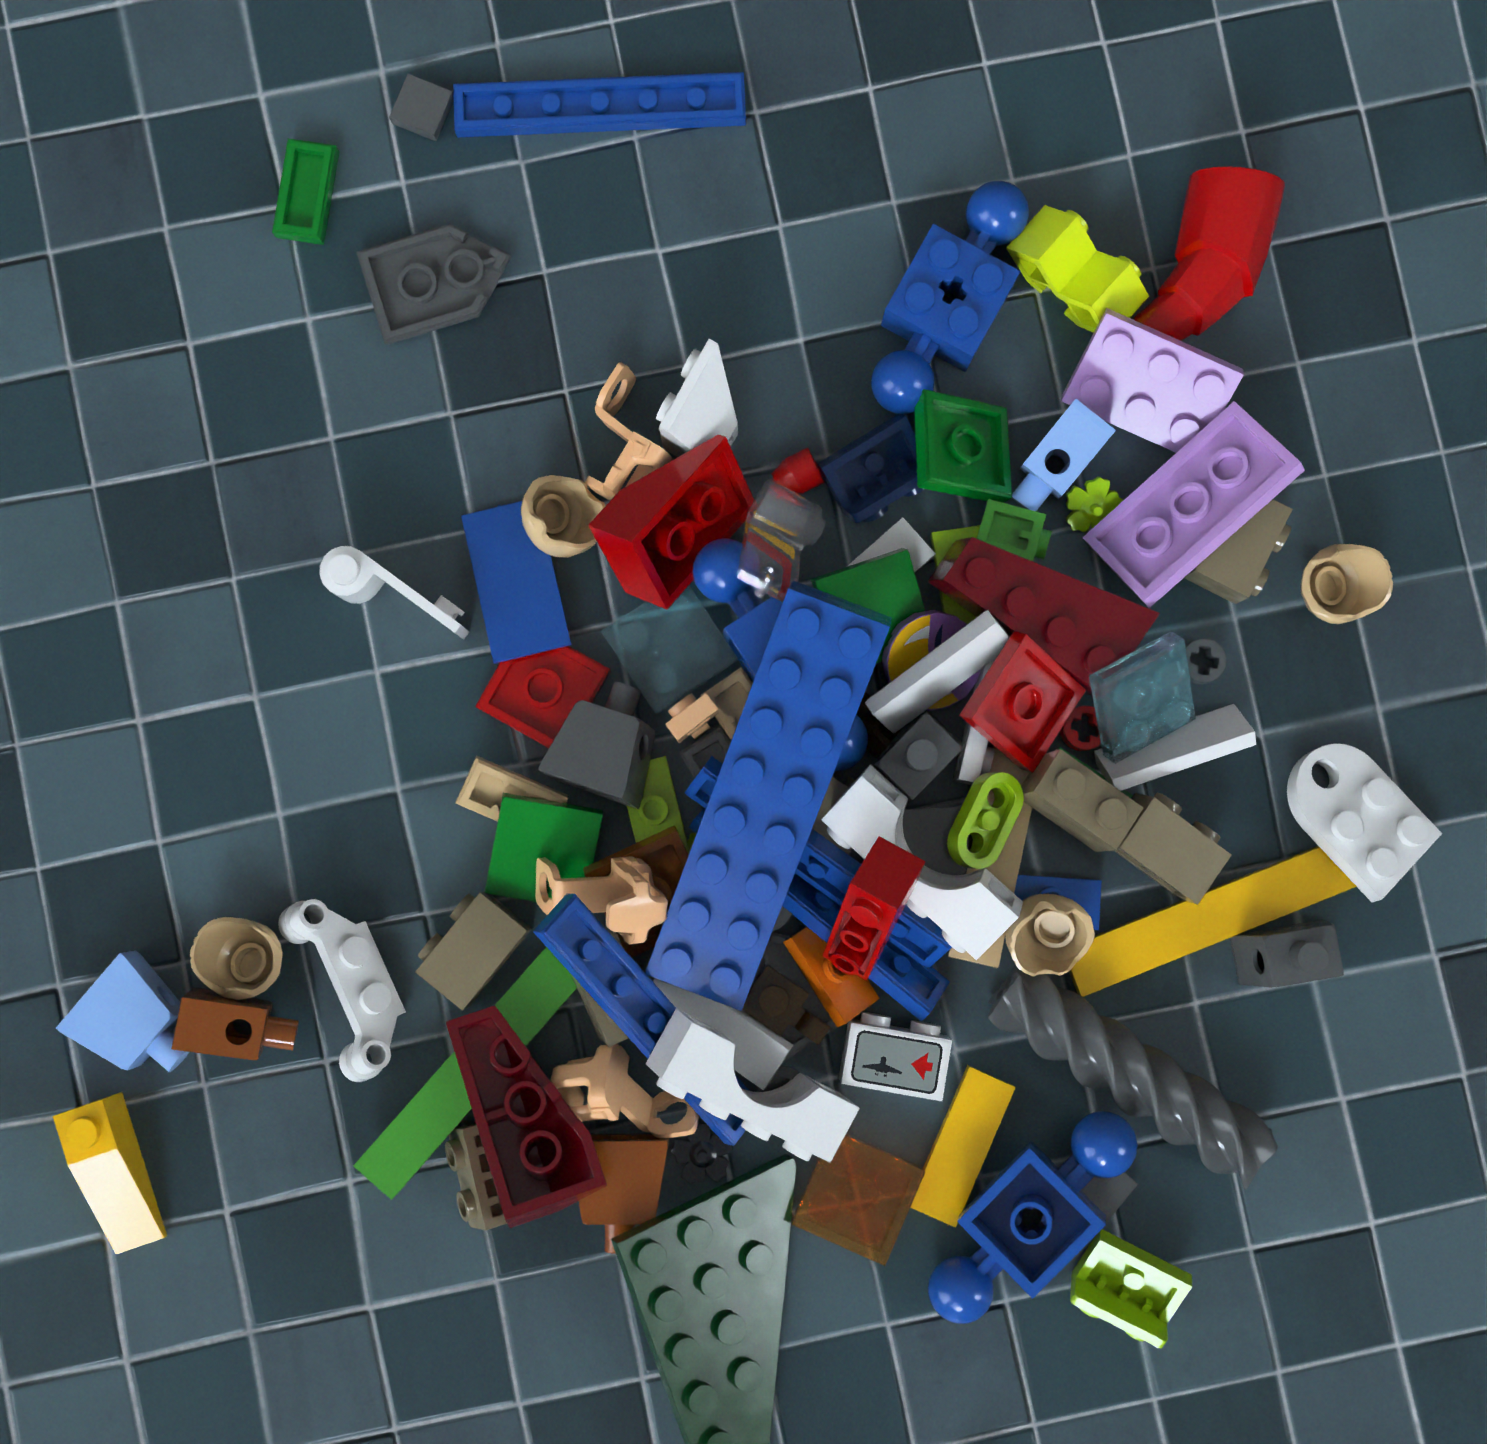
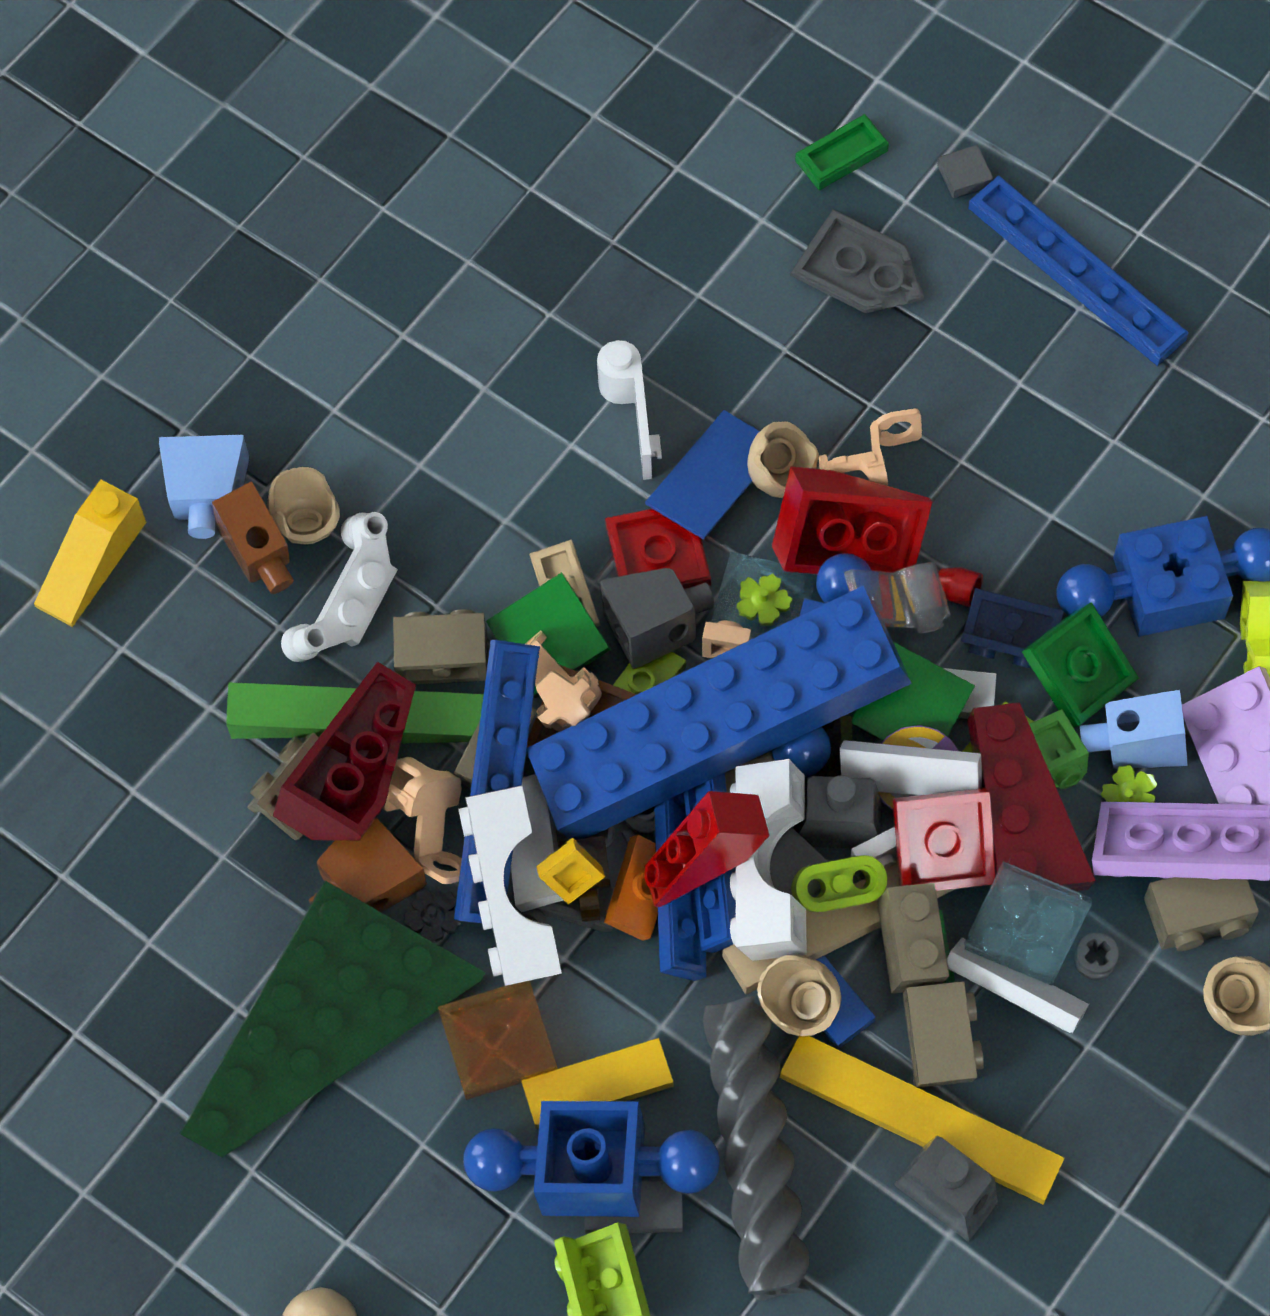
camera: 55 degrees right, 20 degrees down
white slope [656,339,738,457] -> none
brick [838,1012,952,1101] -> none
red bush [1059,706,1108,751] -> none
white plate [1287,744,1442,902] -> none
none -> yellow tile [536,838,605,905]
none -> lime plant [736,574,792,626]

